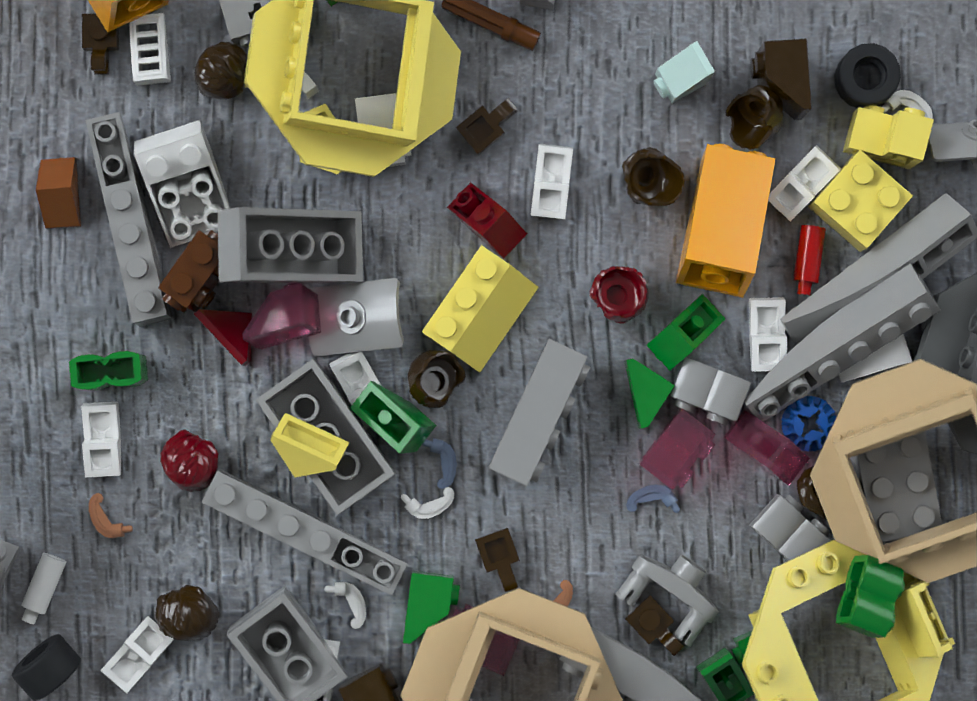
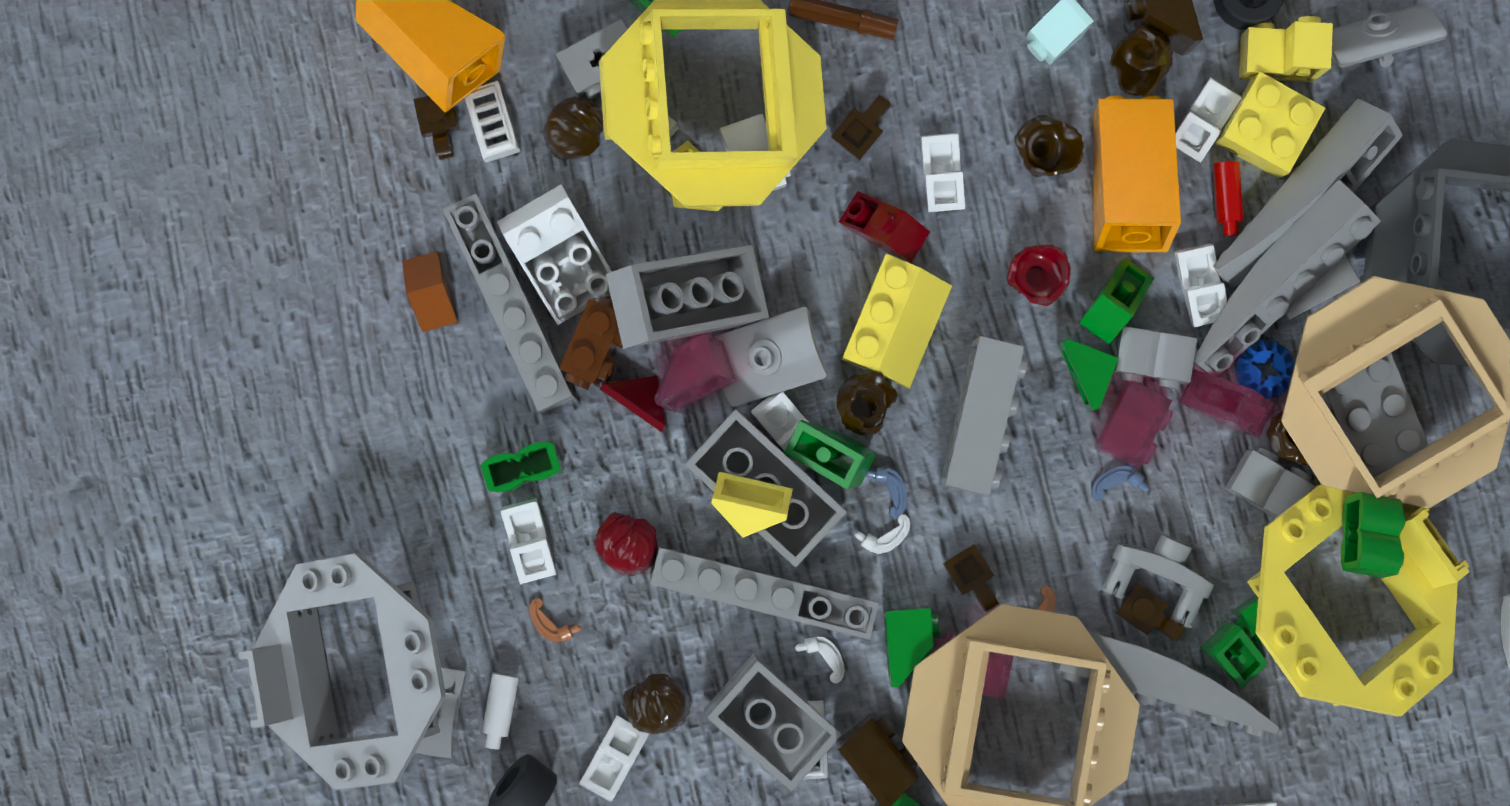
camera: 15 degrees left, 0 degrees up
white piece [882,90,933,119] -> none

